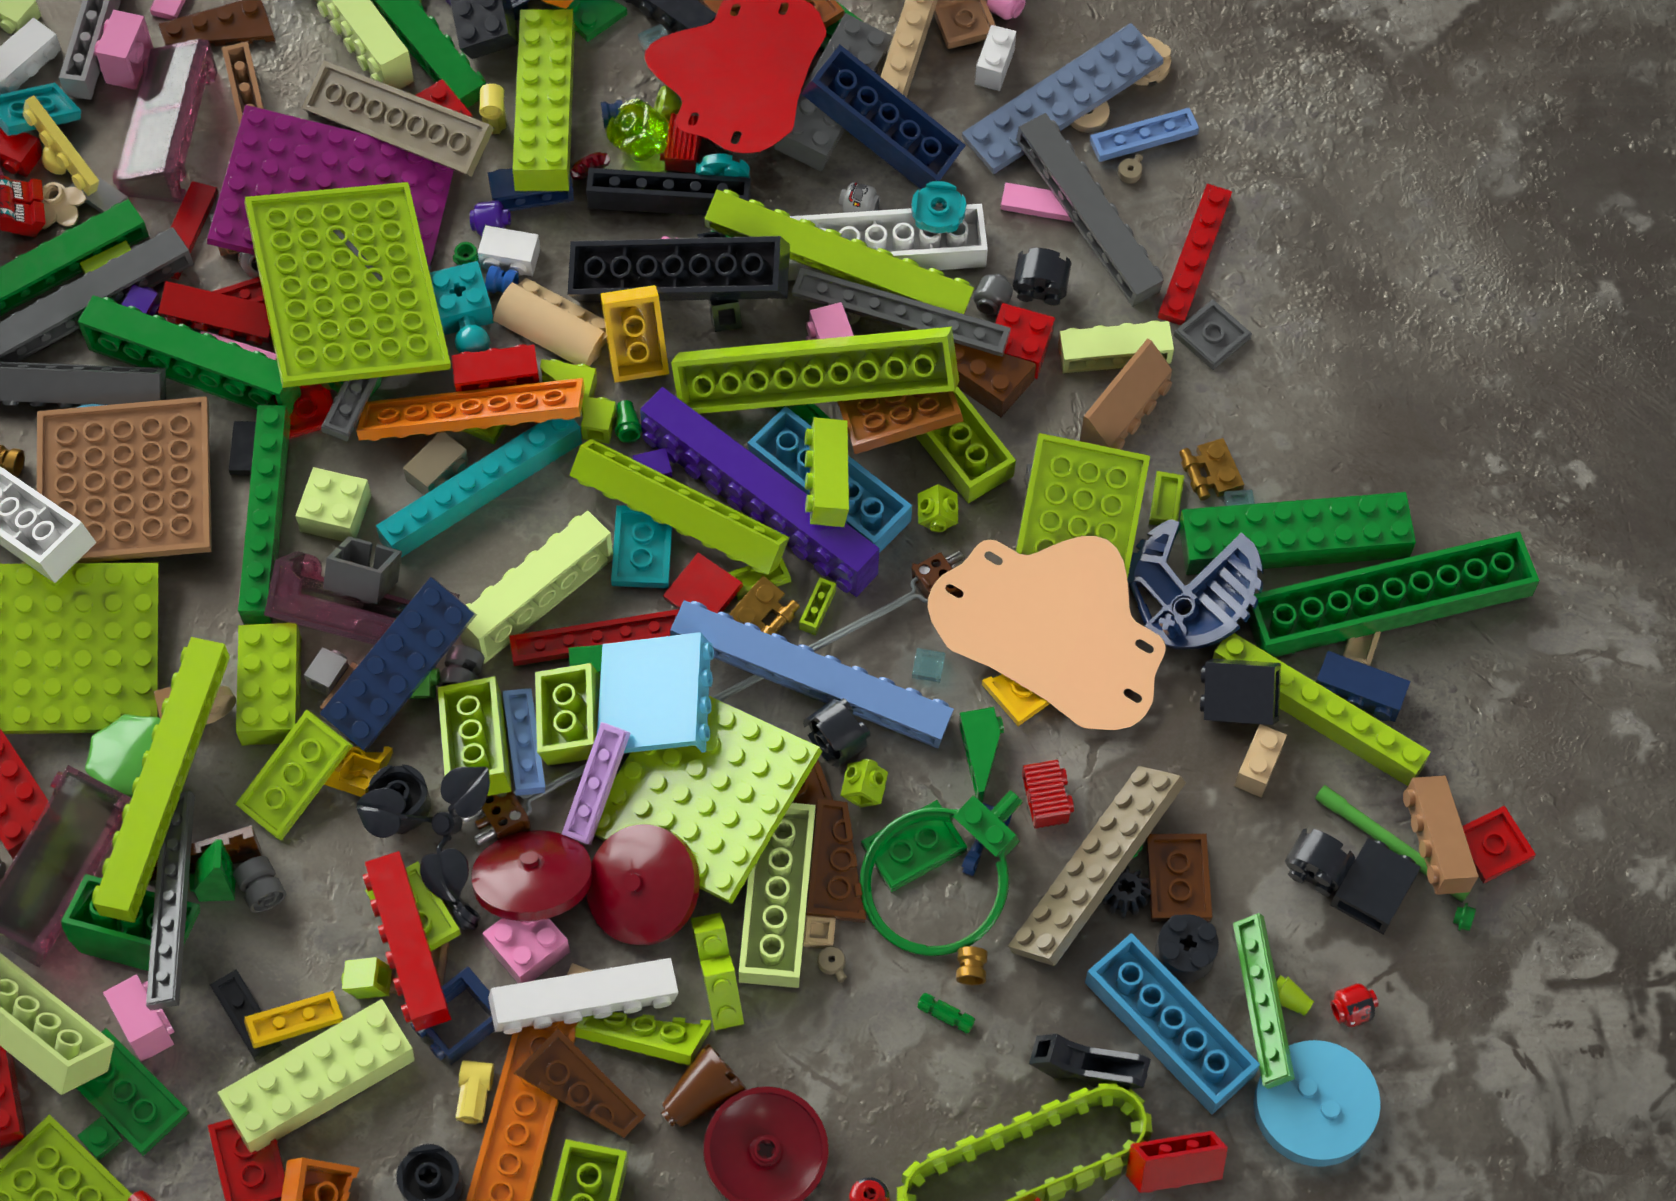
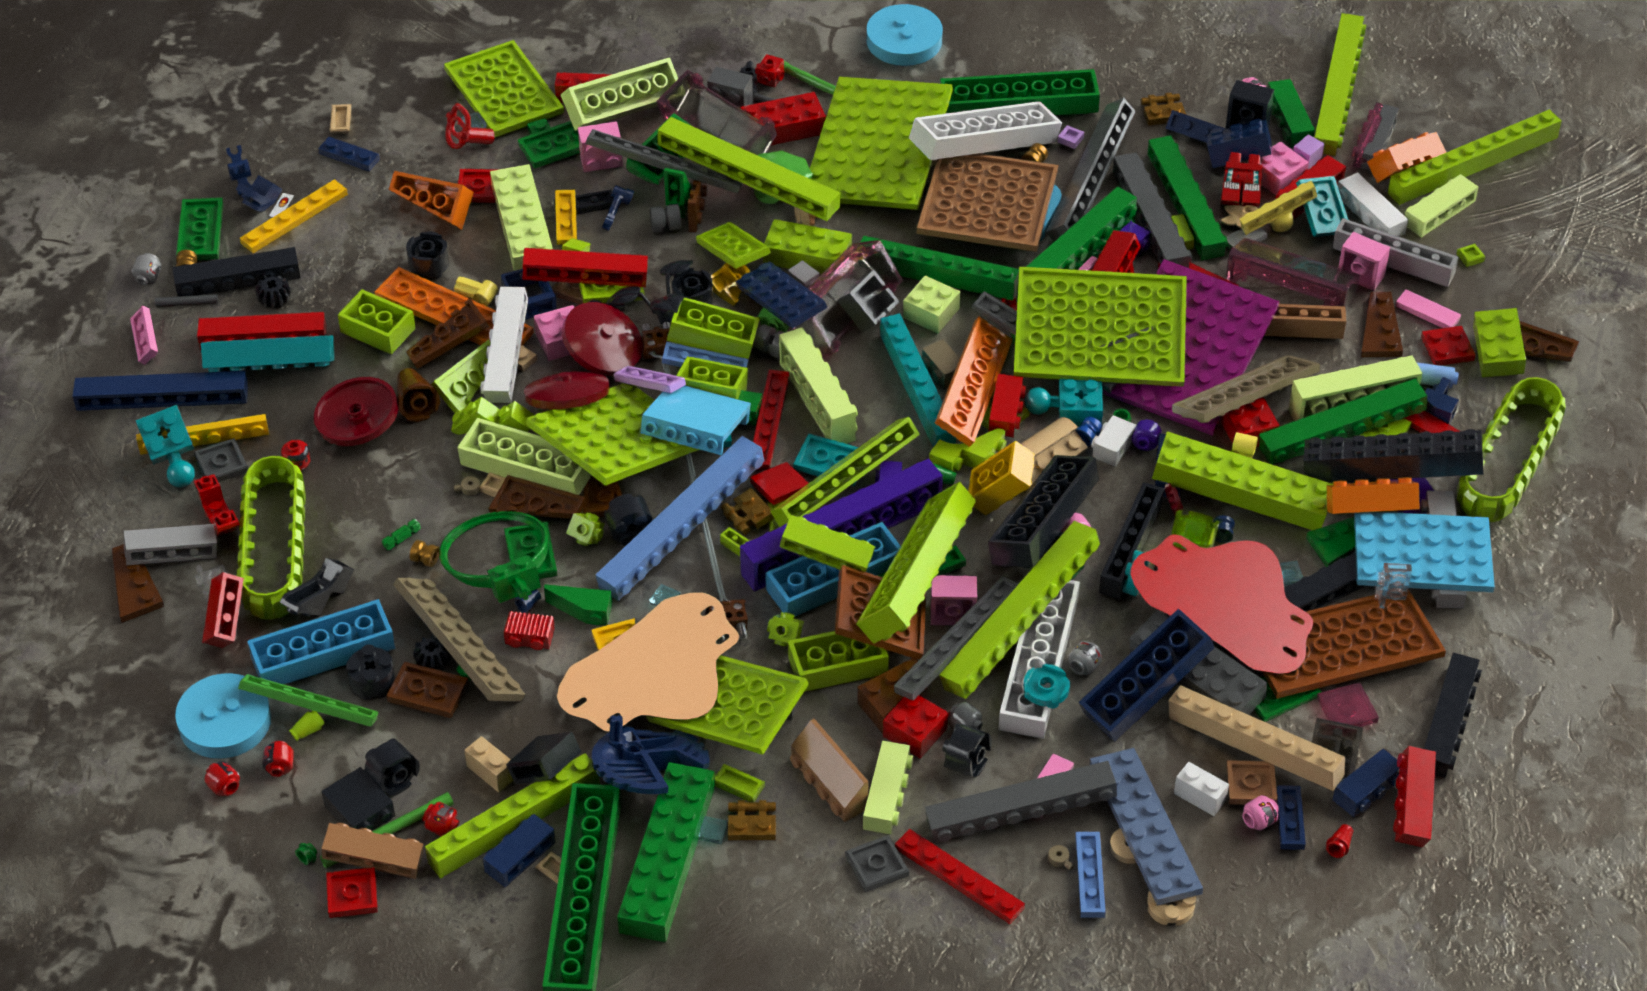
camera: 110 degrees right, 15 degrees down
none -> red head [204,761,240,796]
none -> red head [422,802,460,837]
none -> dark blue brick [602,185,634,231]

